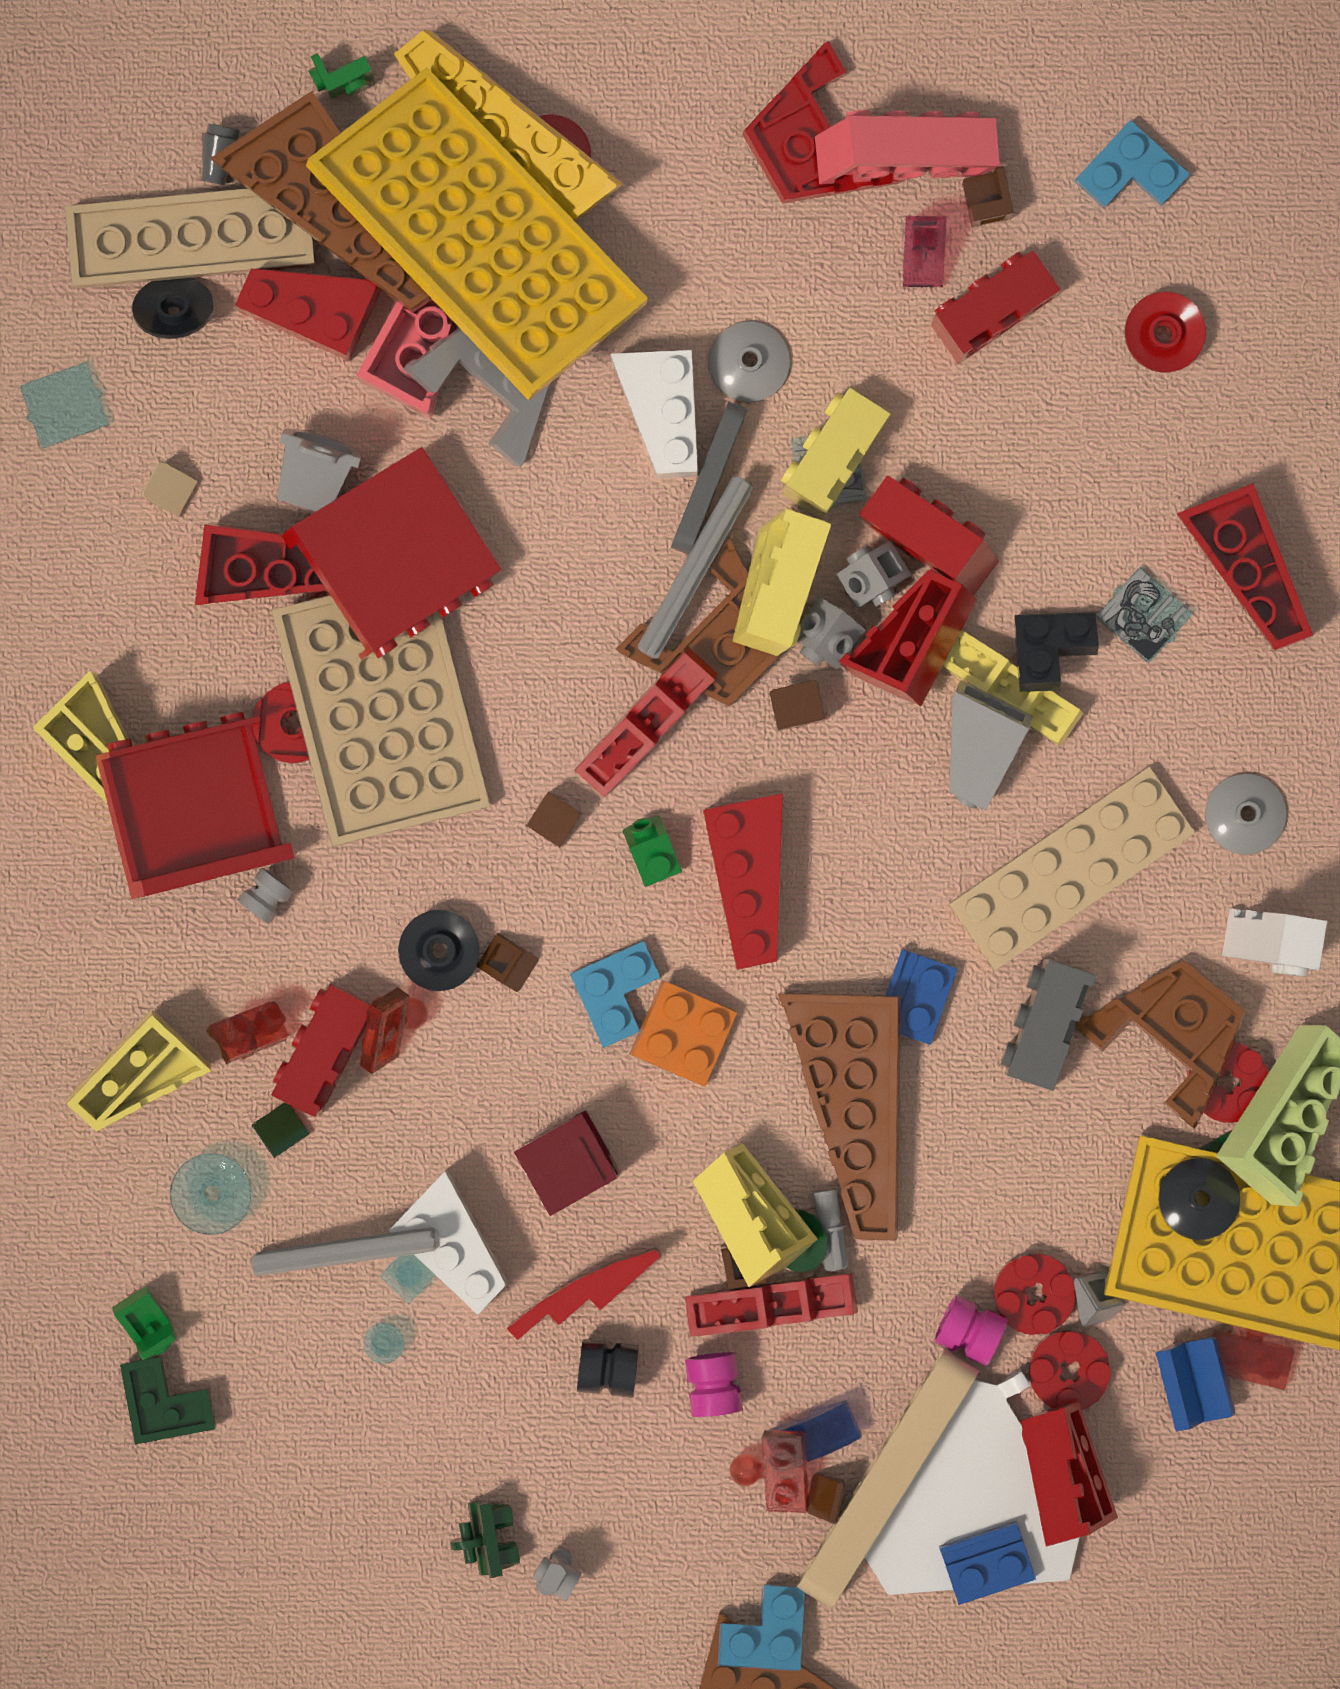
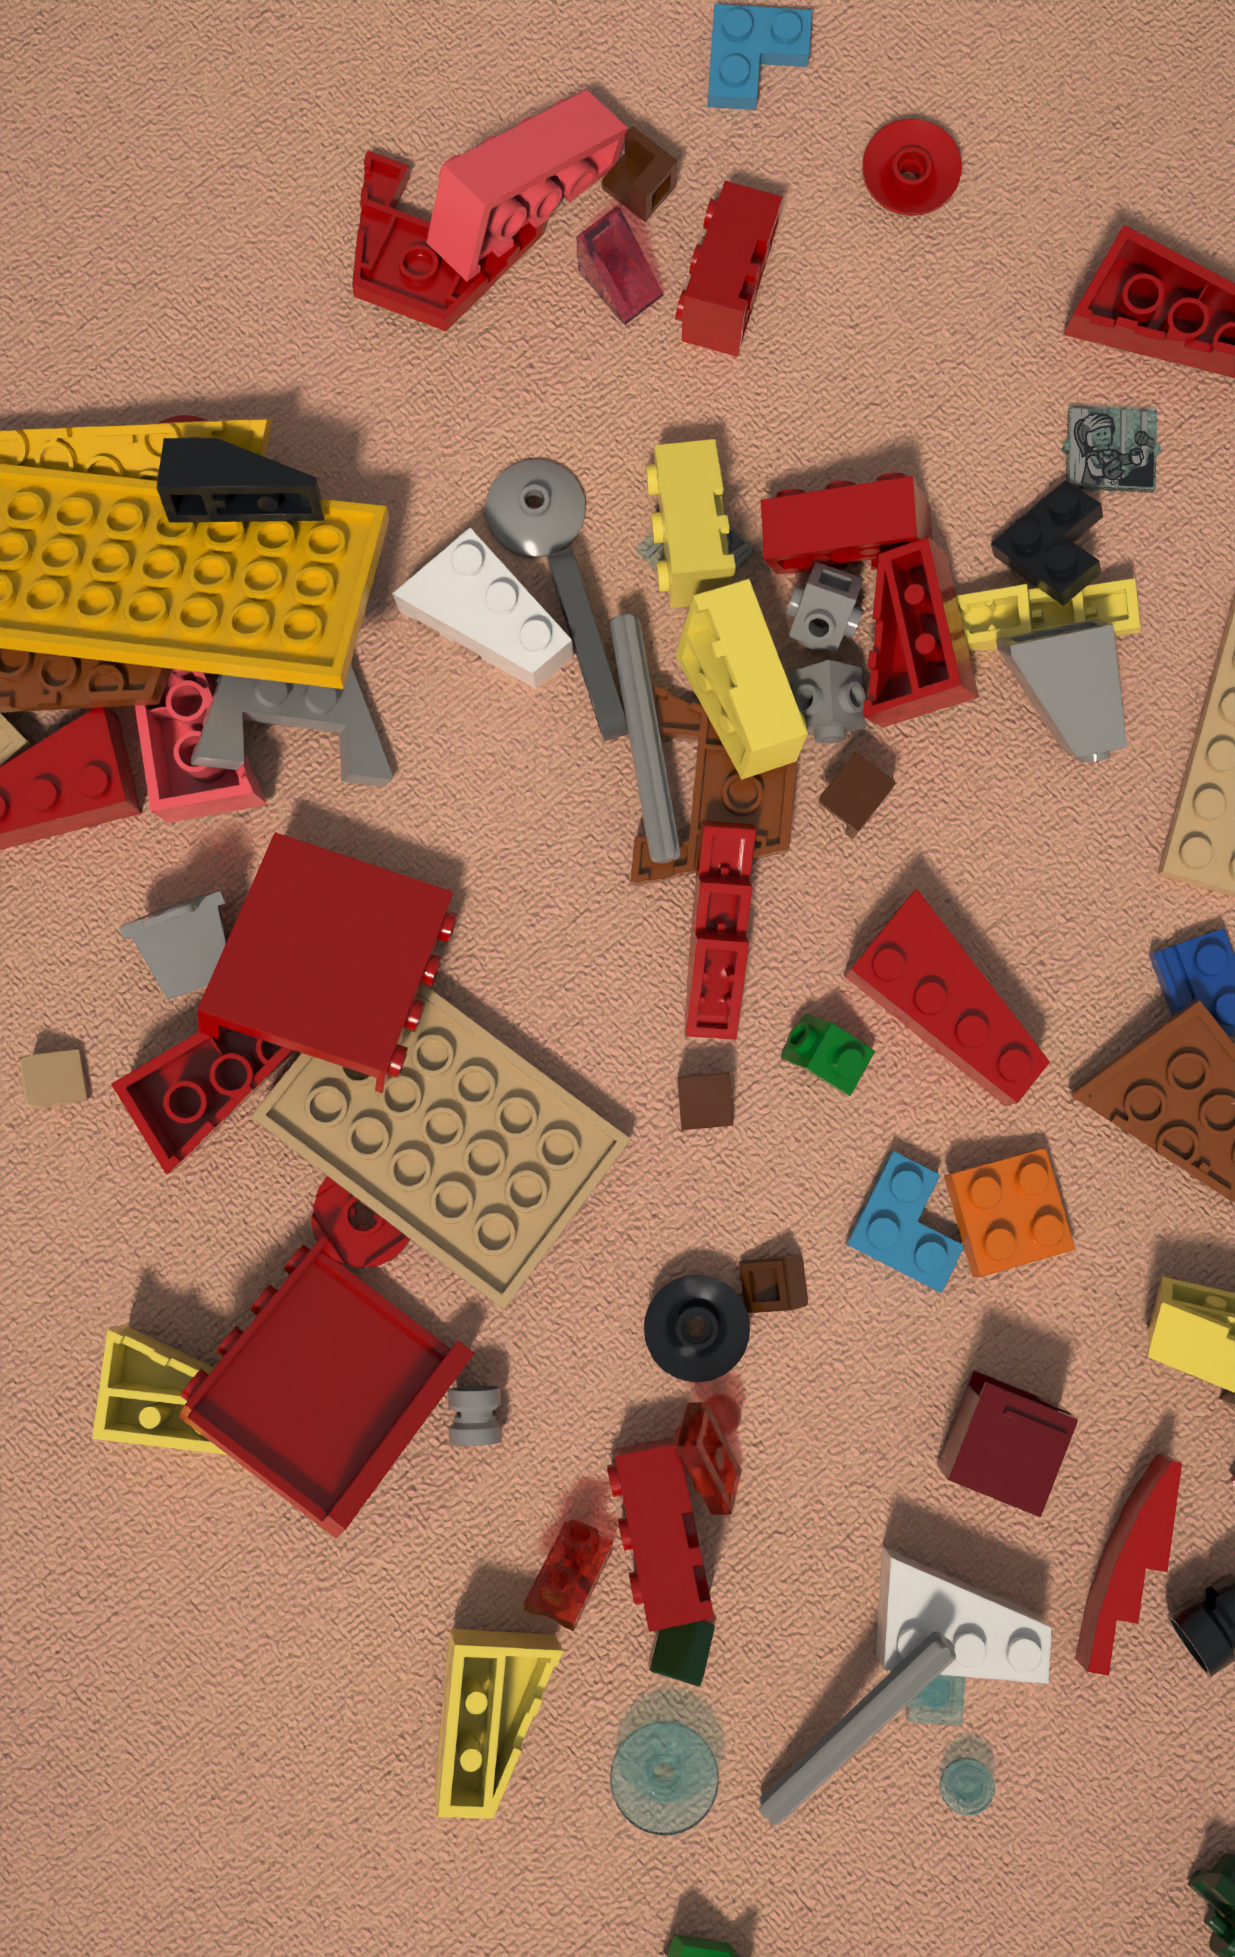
camera: 40 degrees left, 5 degrees down
none -> black slope [156,437,325,523]

